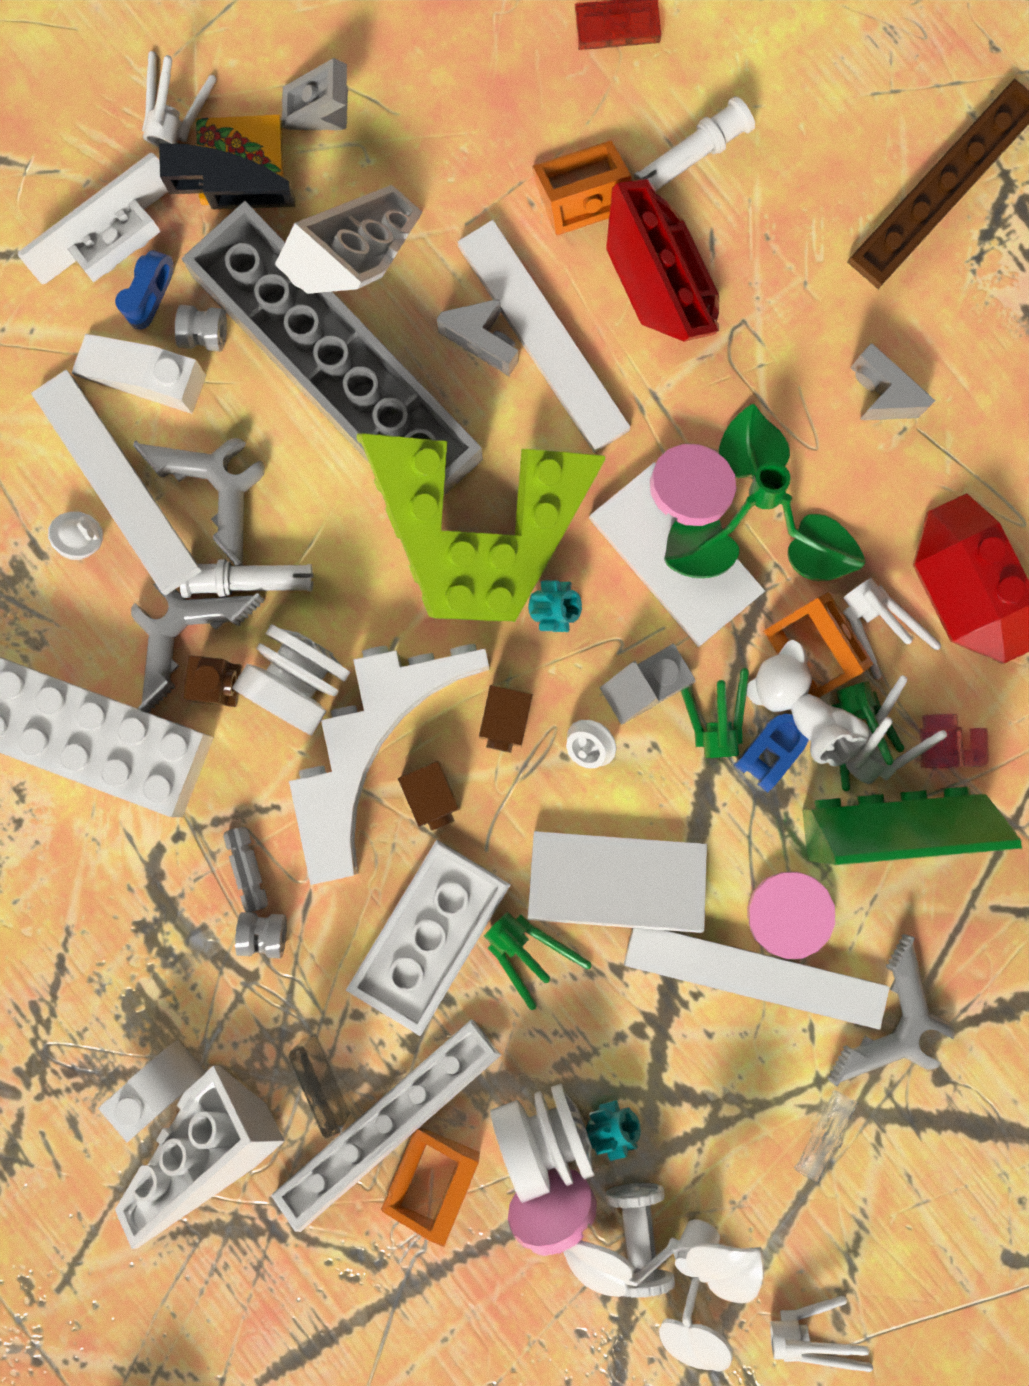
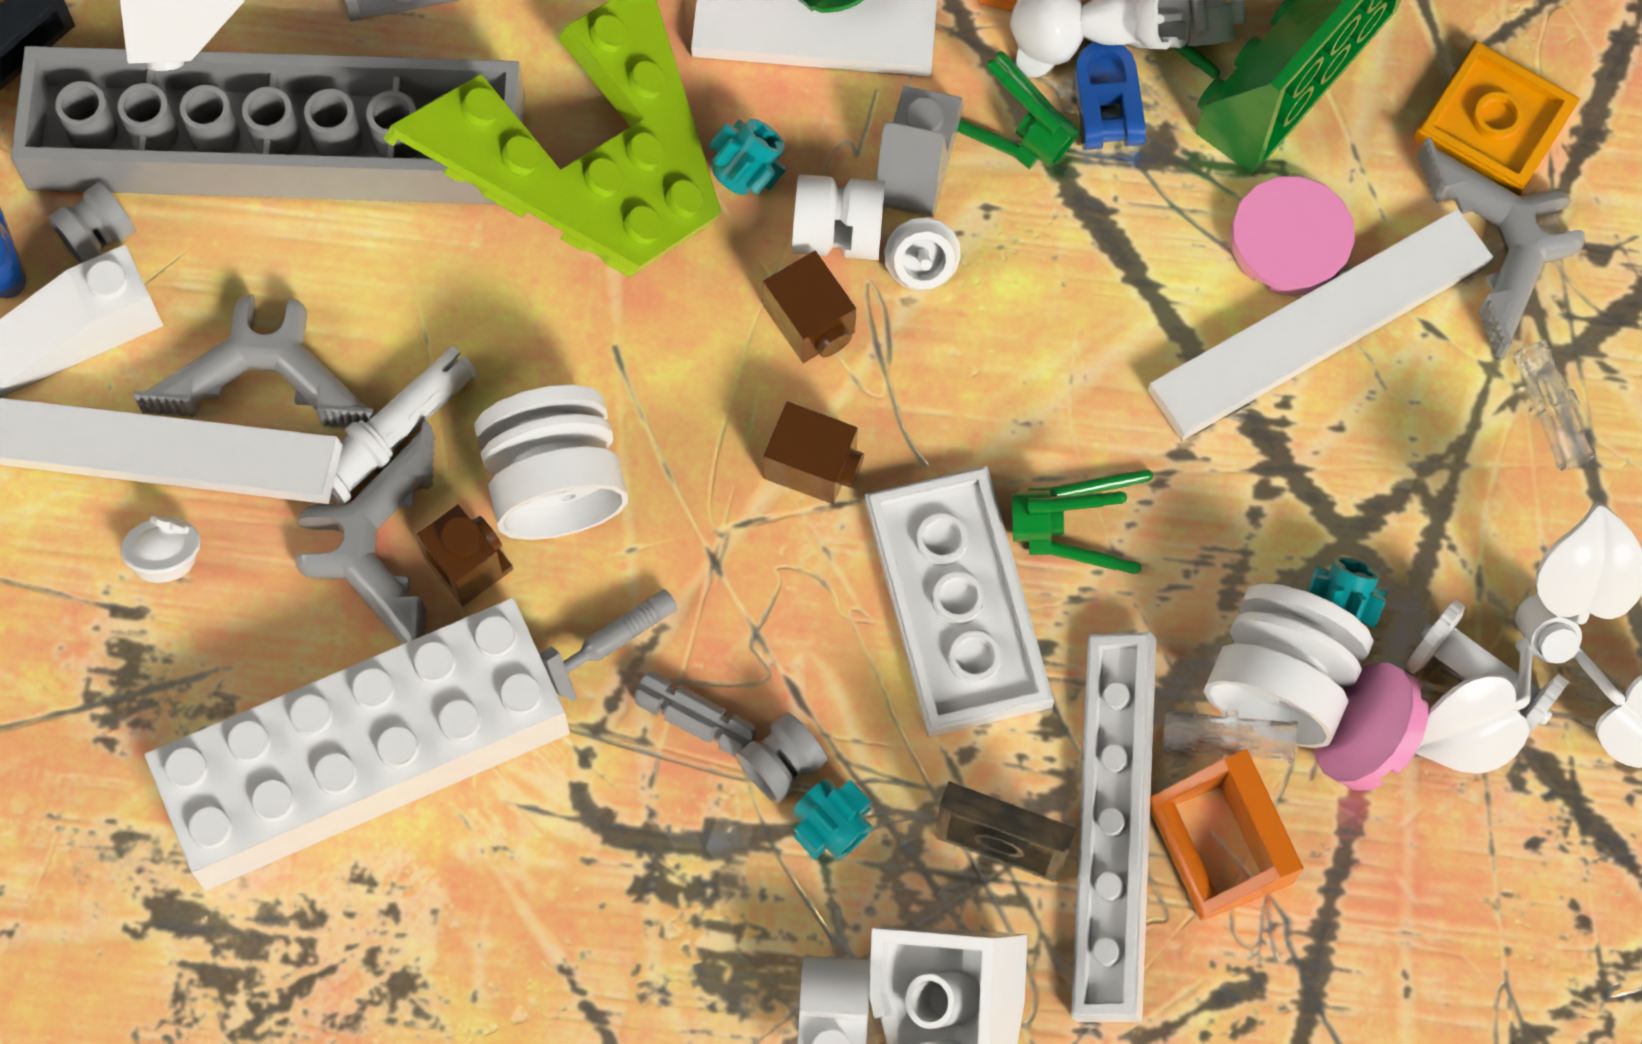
camera: 45 degrees left, 15 degrees down
white arch [289,644,489,885] -> none
white tile [528,831,707,933] -> none
none -> light grey piece [539,589,677,701]
none -> white wheel [792,174,885,261]
none -> teal gear [792,778,873,861]
none -> clear pin [1163,709,1298,763]
none -> light orange tile [1413,40,1581,196]

